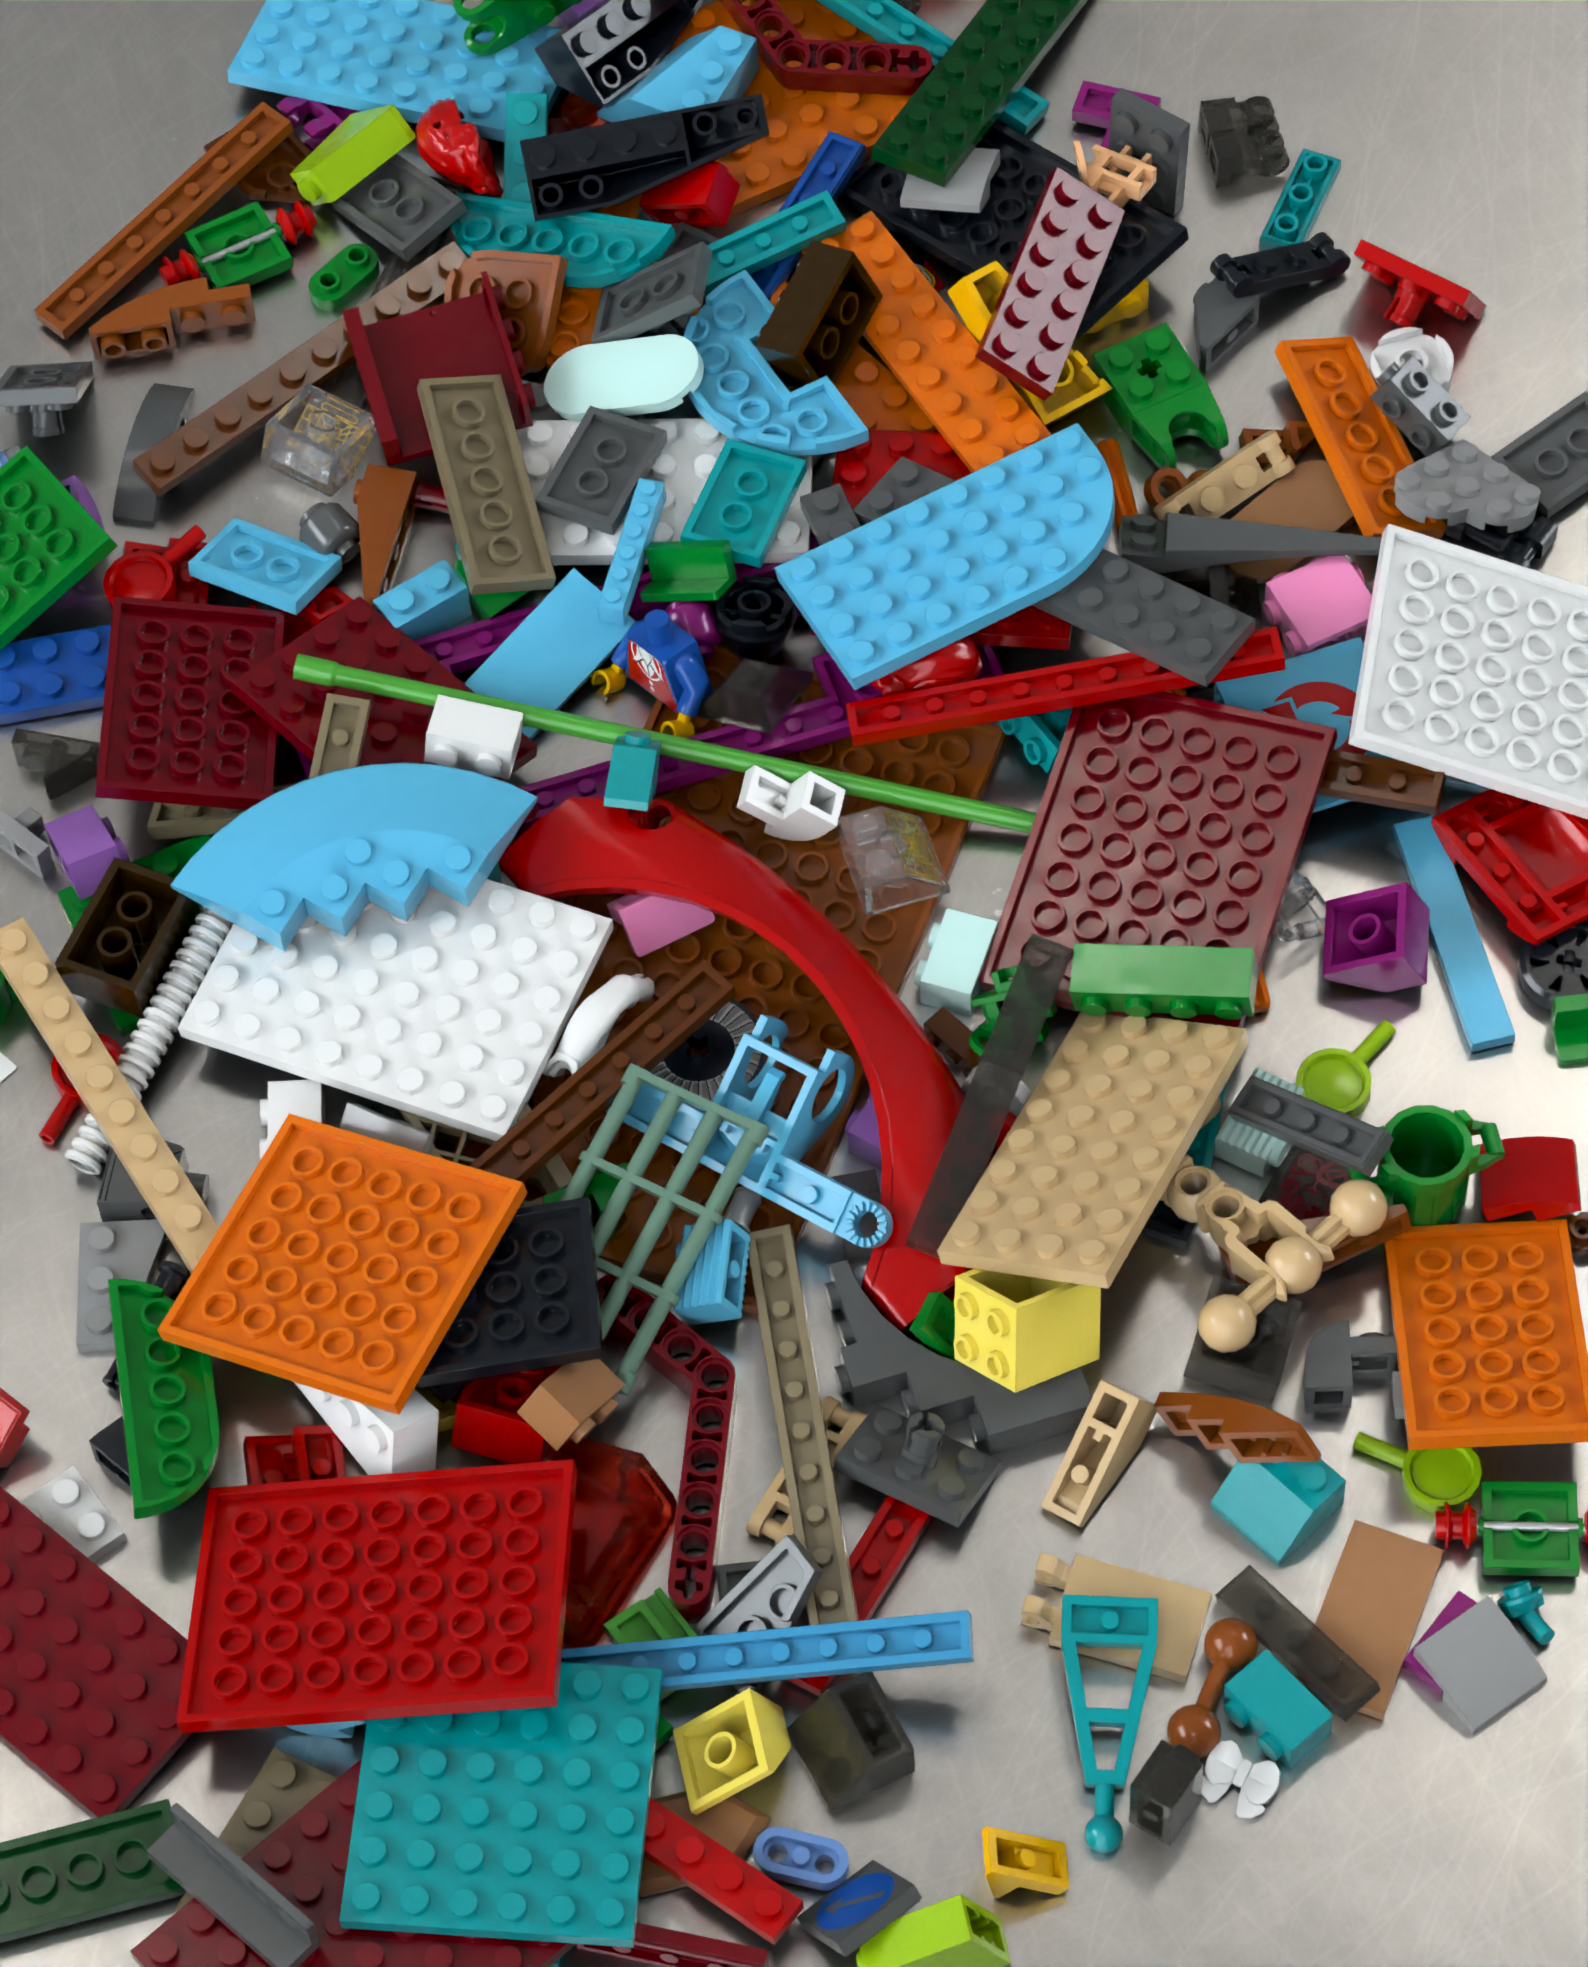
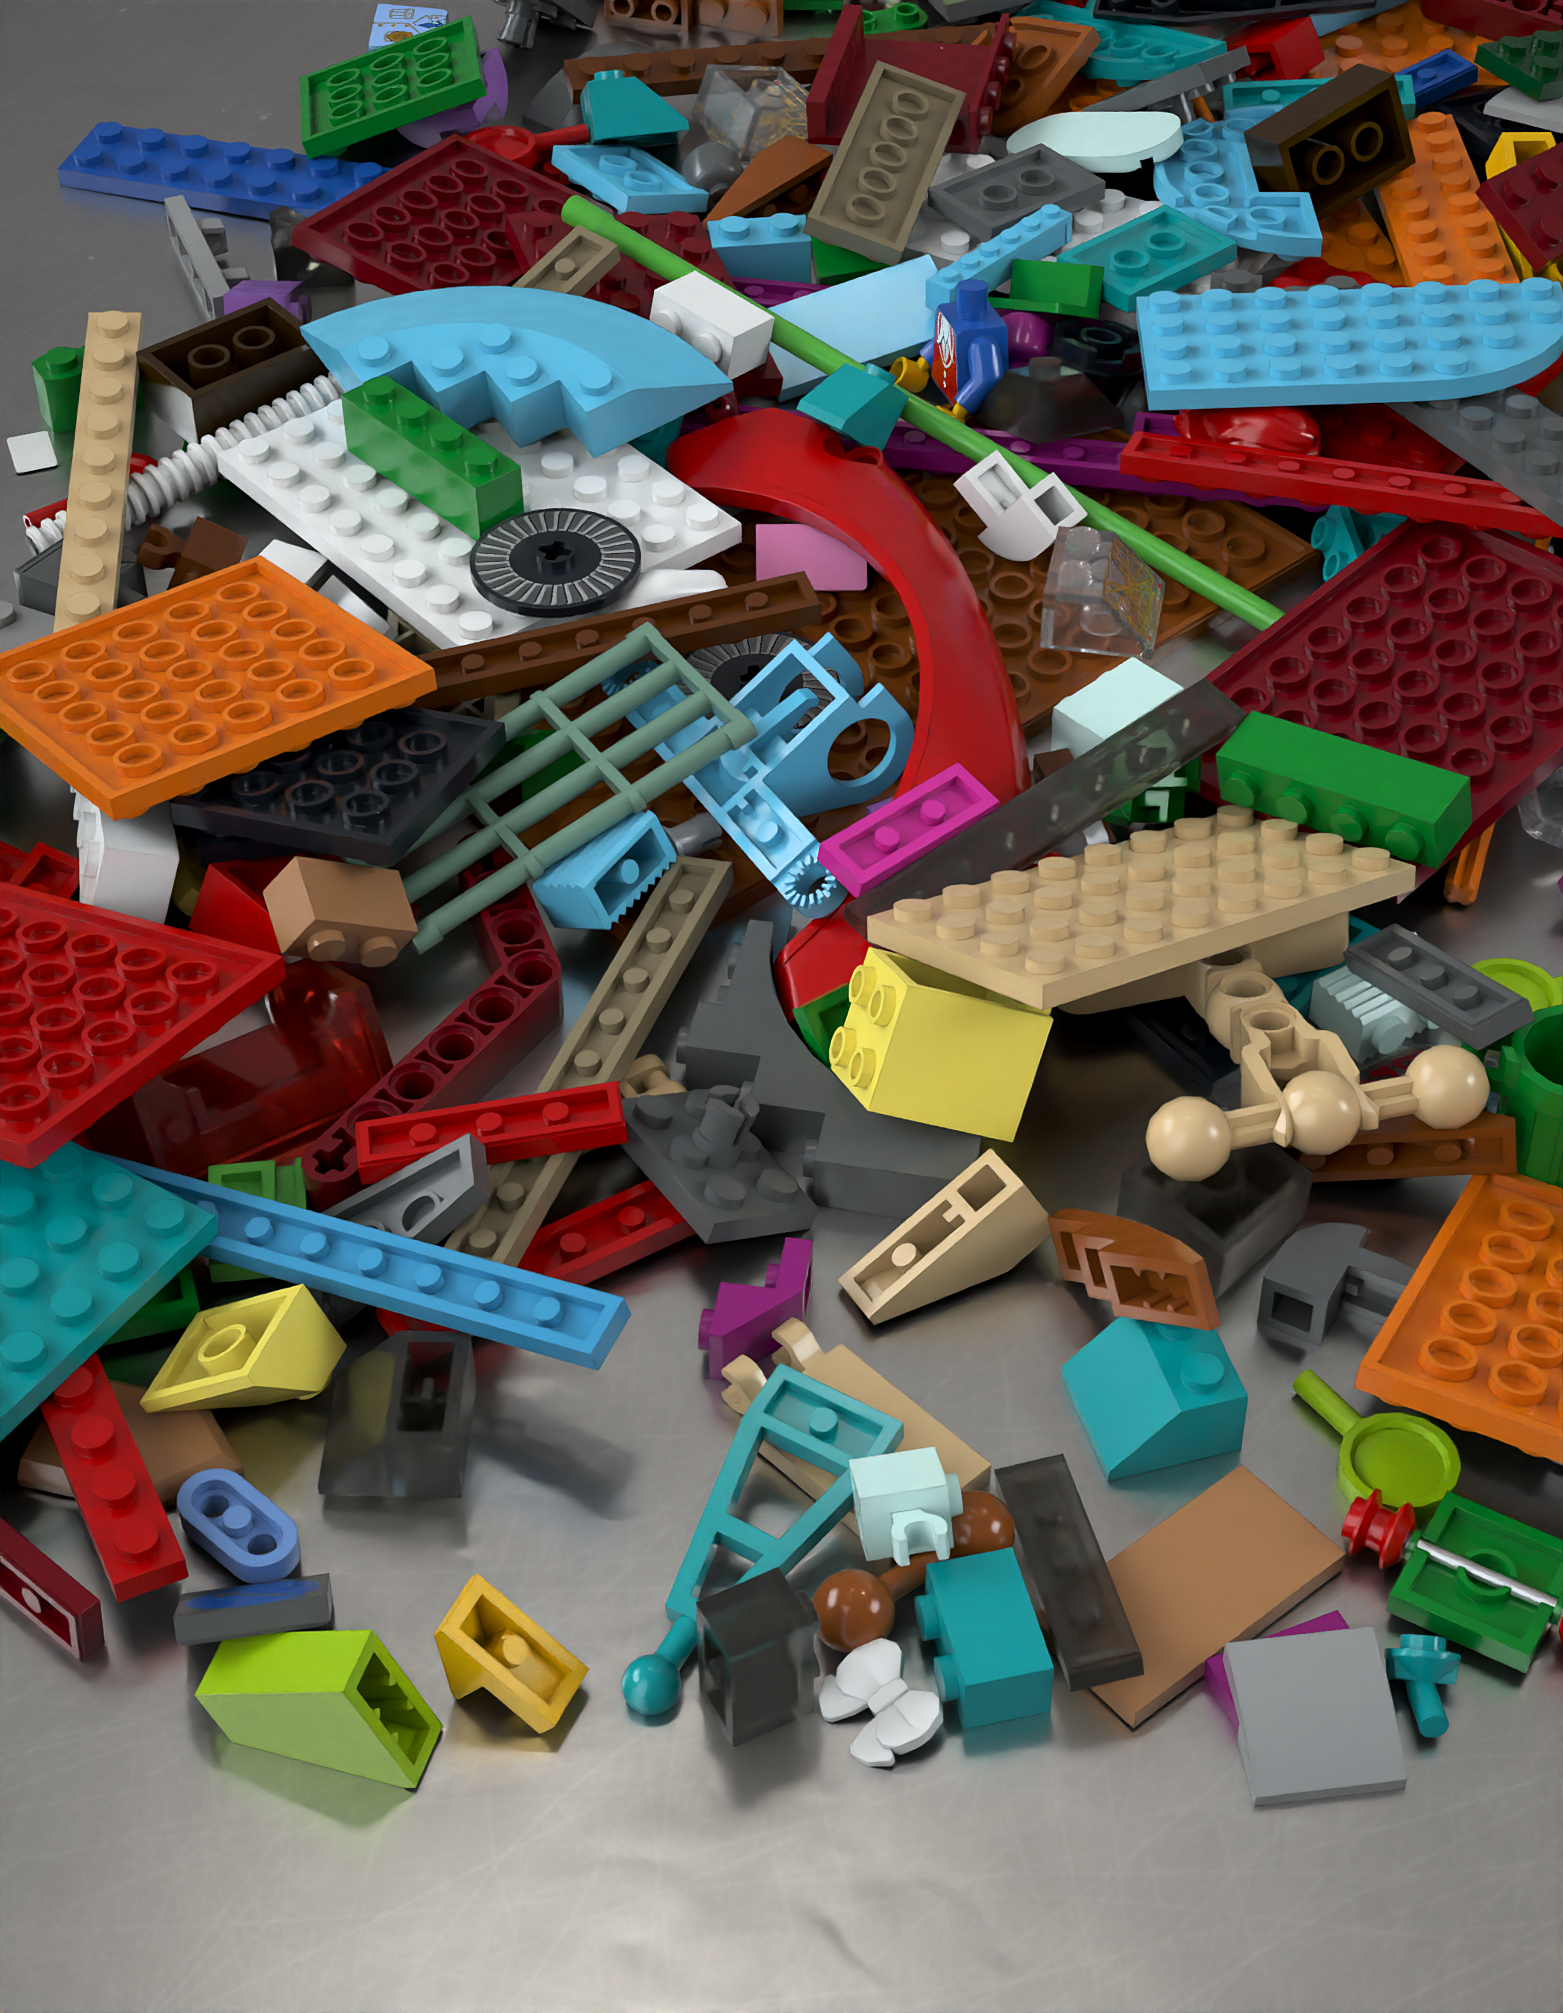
camera: 25 degrees right, 15 degrees down
none -> reddish brown brick [136,516,249,590]
none -> green brick [341,374,524,541]
none -> red tile [355,1081,629,1185]
none -> piece [469,508,641,618]
none -> teal slope [580,70,689,147]
none -> magenta slope [698,1237,813,1381]
none -> dark pink plate [817,762,1000,900]
none -> light aqua brick [849,1446,963,1566]

